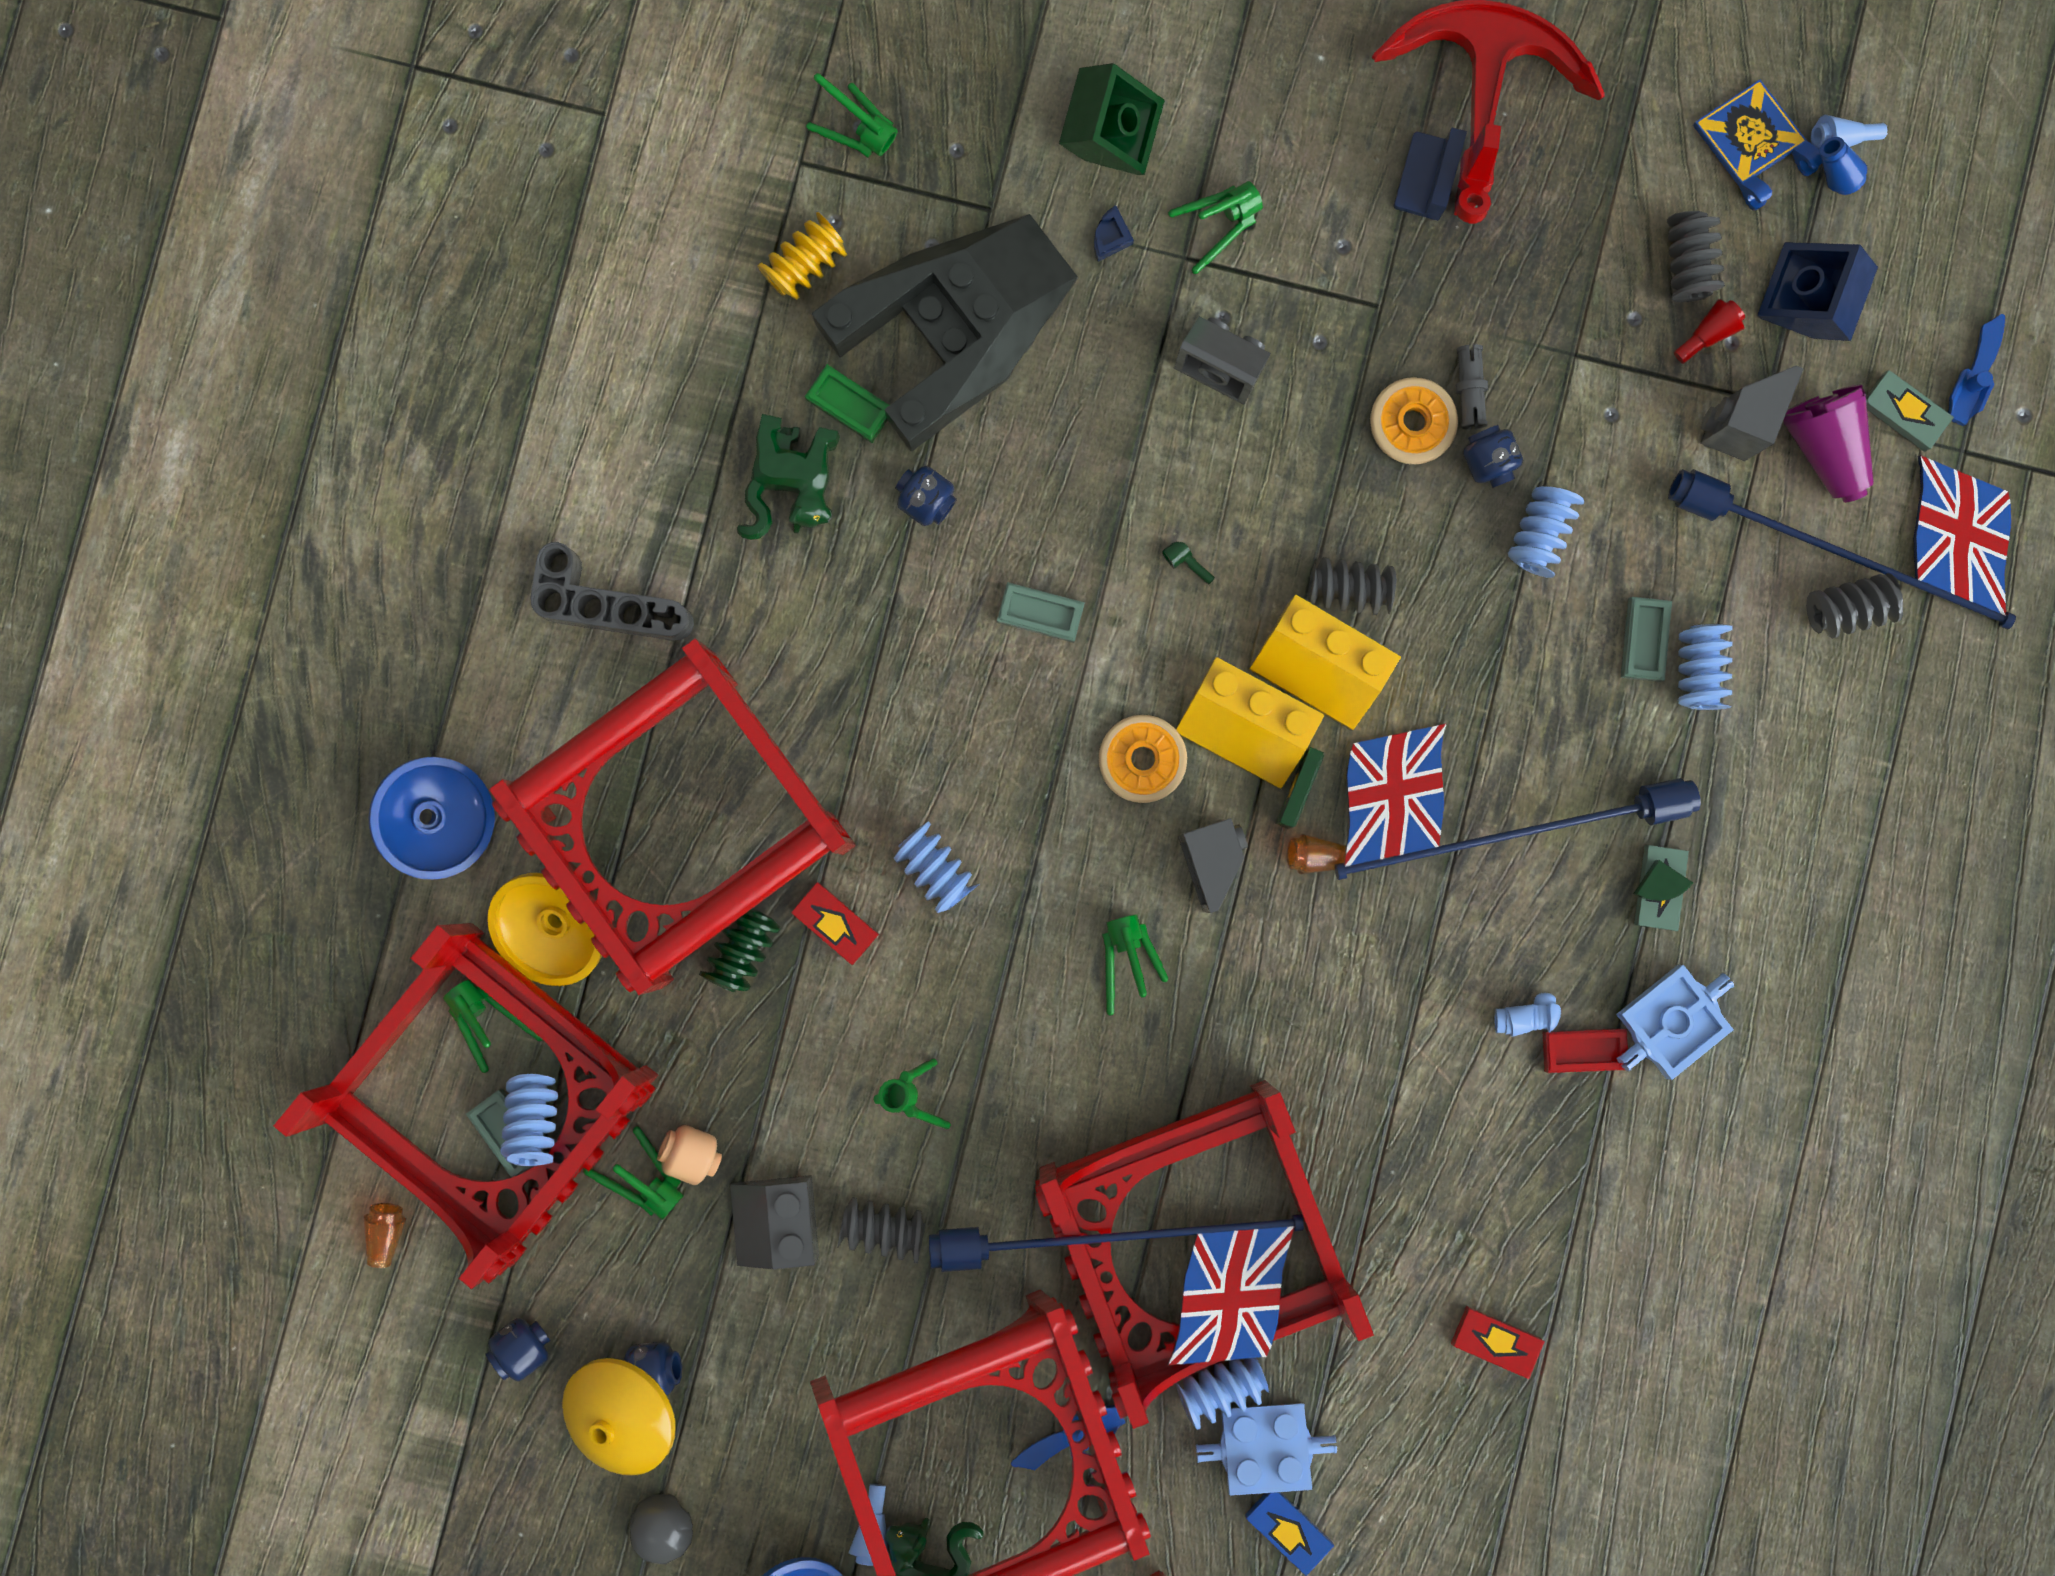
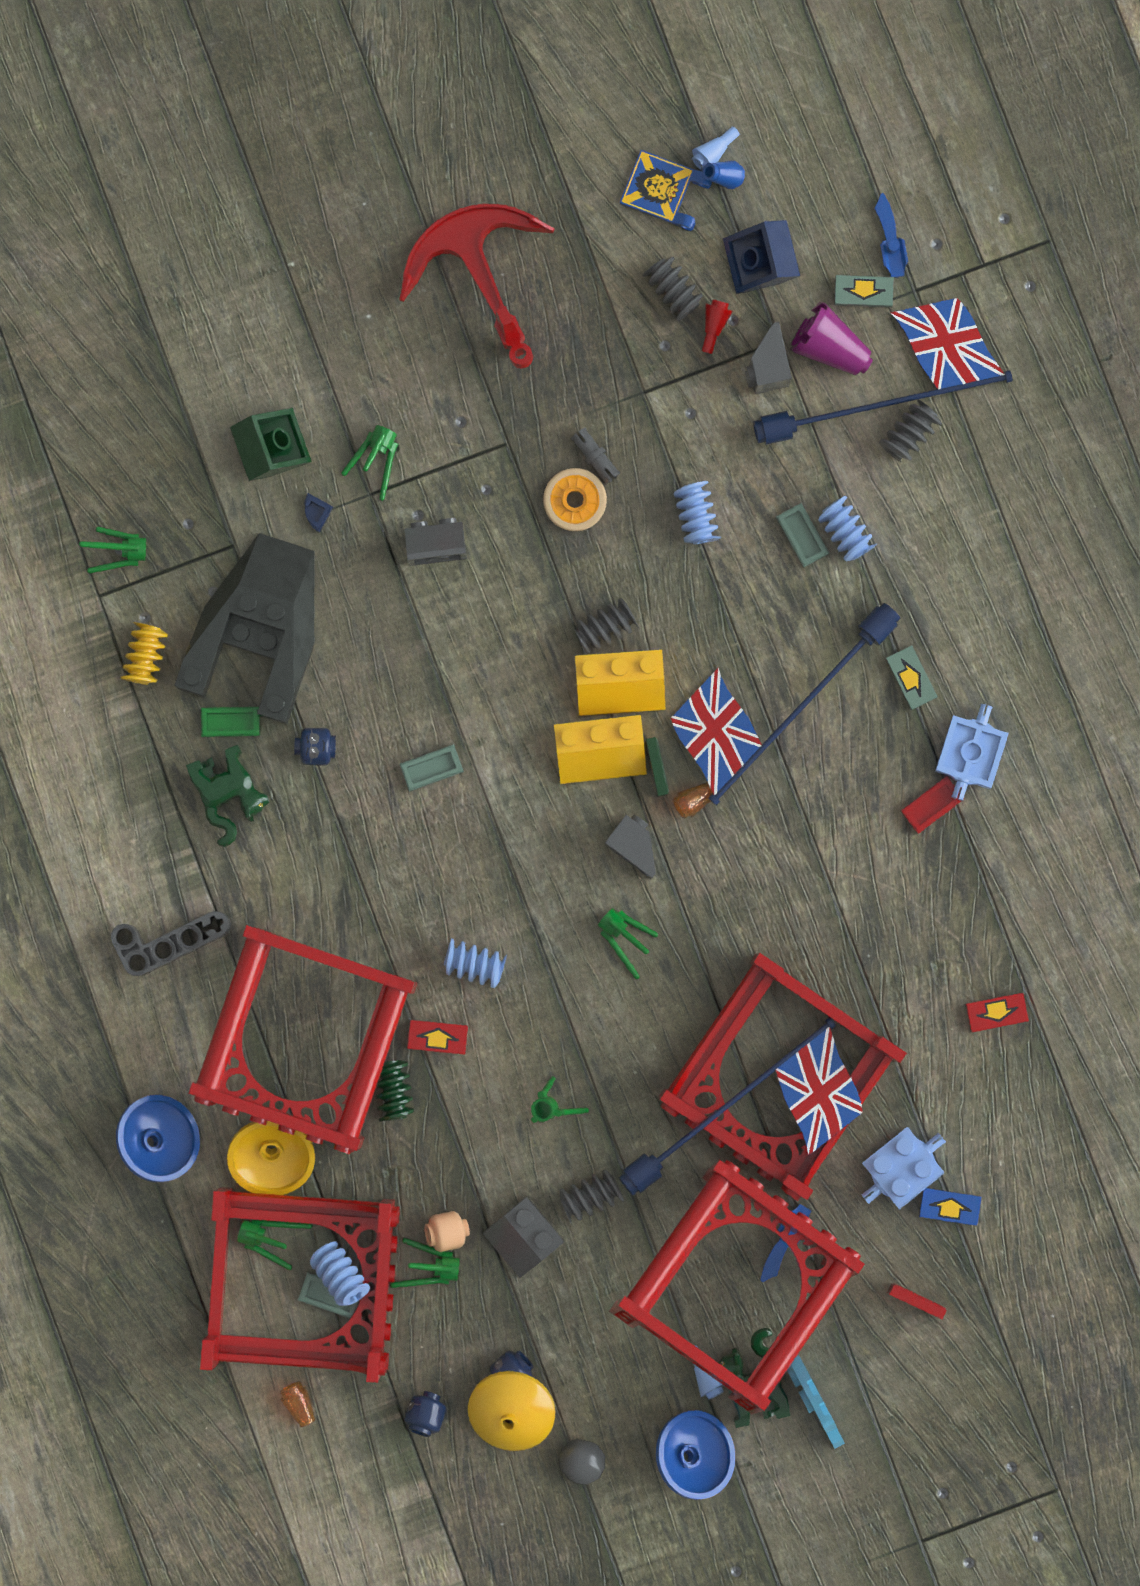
camera: 30 degrees left, 0 degrees up
light orange wheel [1099,715,1187,803] -> none
dark green hand [1162,542,1215,585] -> none
light blue piece [1176,1358,1269,1430] -> none
dark blue panel [1393,127,1467,221] -> none
dark blue head [1463,425,1523,488] -> none
light blue arm [1494,993,1561,1037] -> none
dark green tile [1633,860,1693,901] -> none

